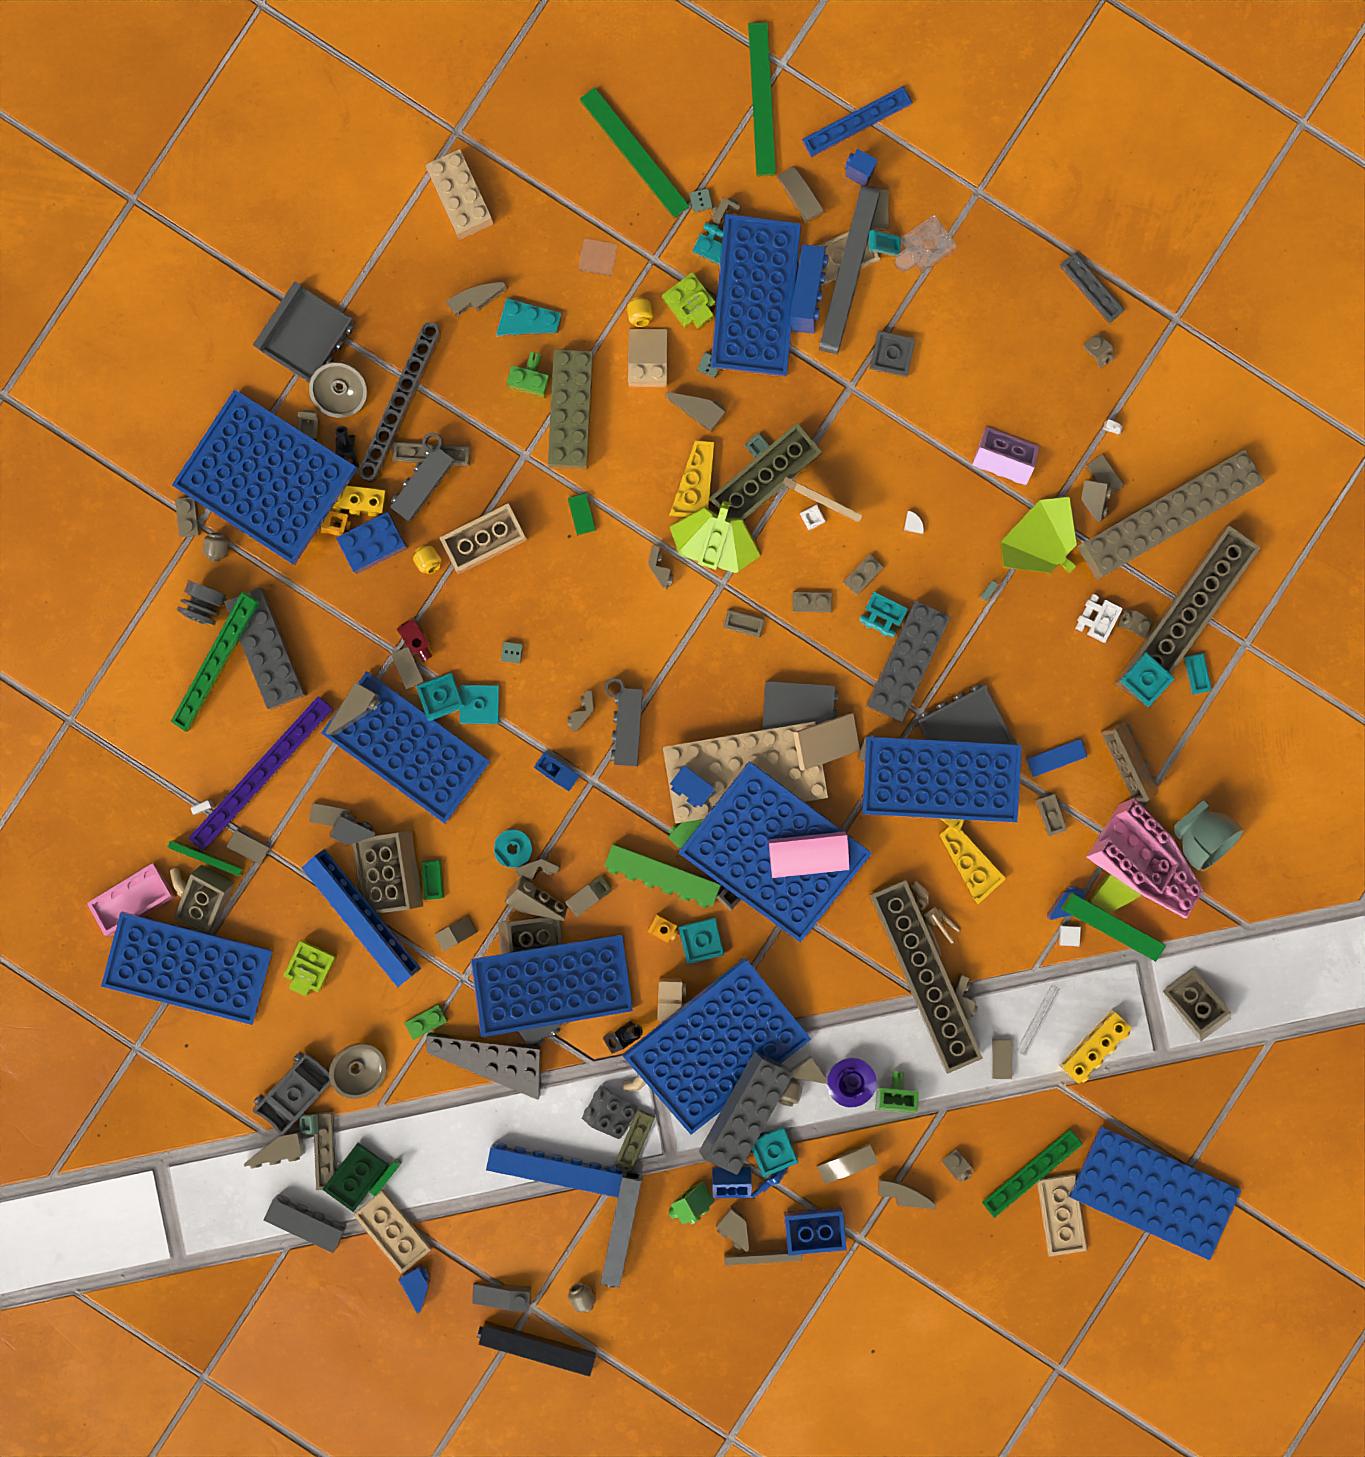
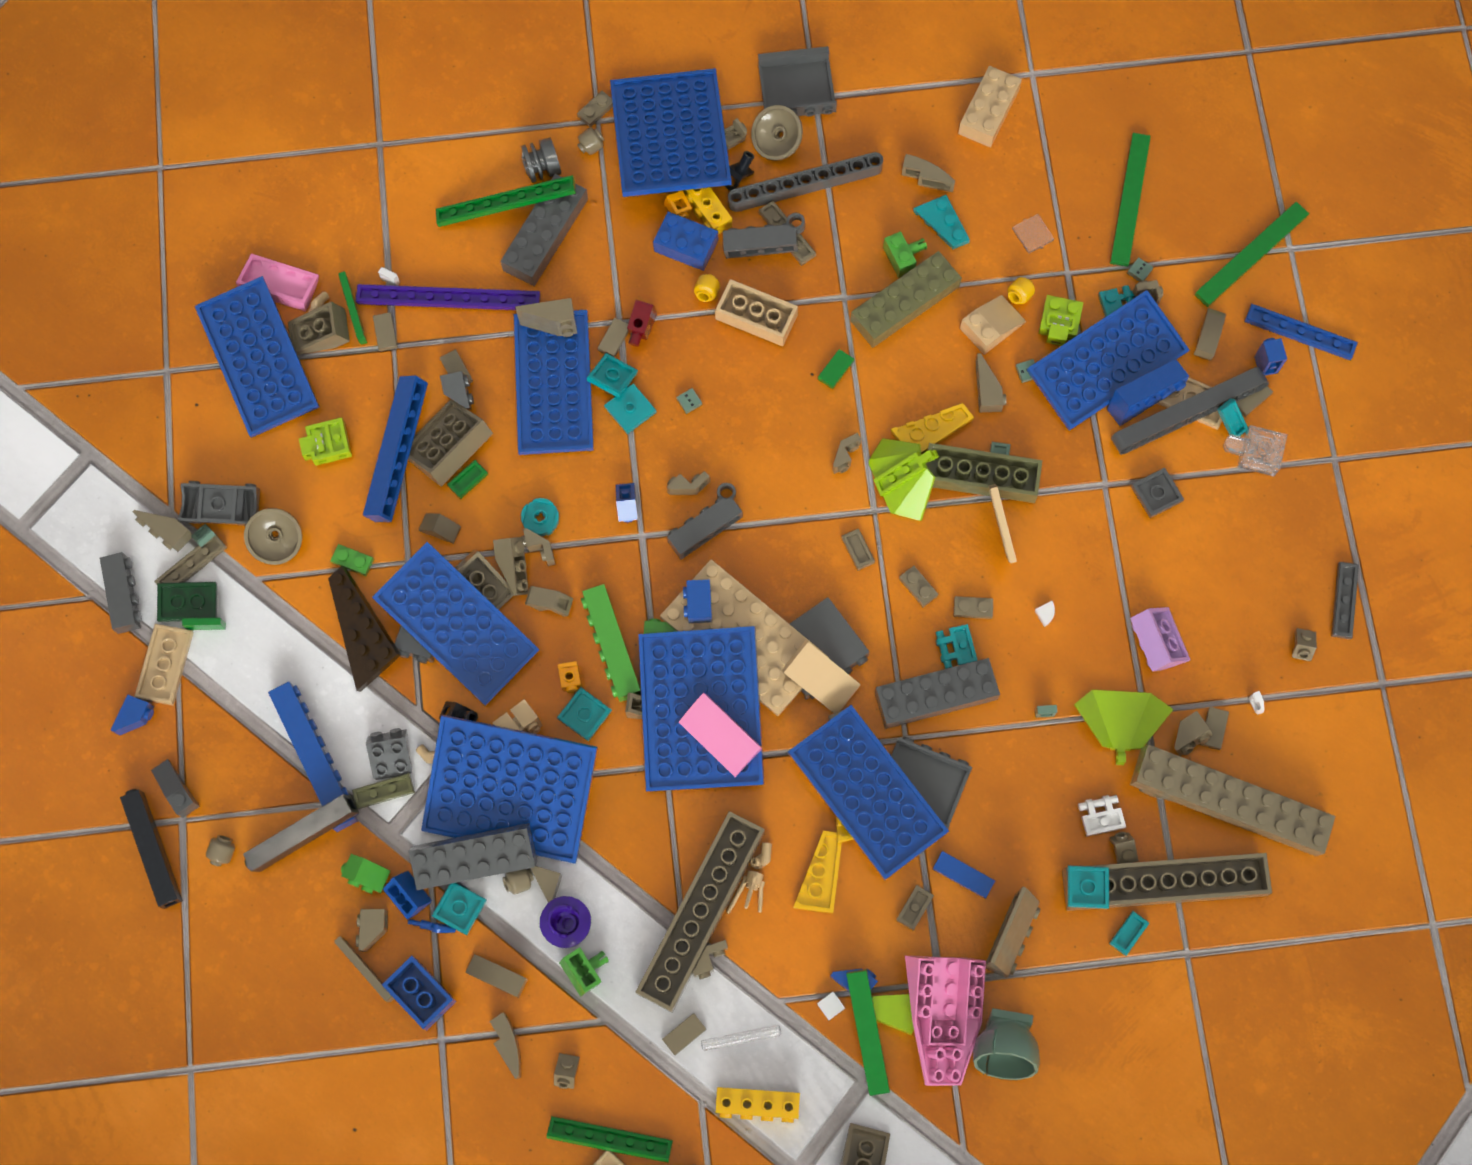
camera: 50 degrees right, 15 degrees down
white tile [800,505,826,531] -> none

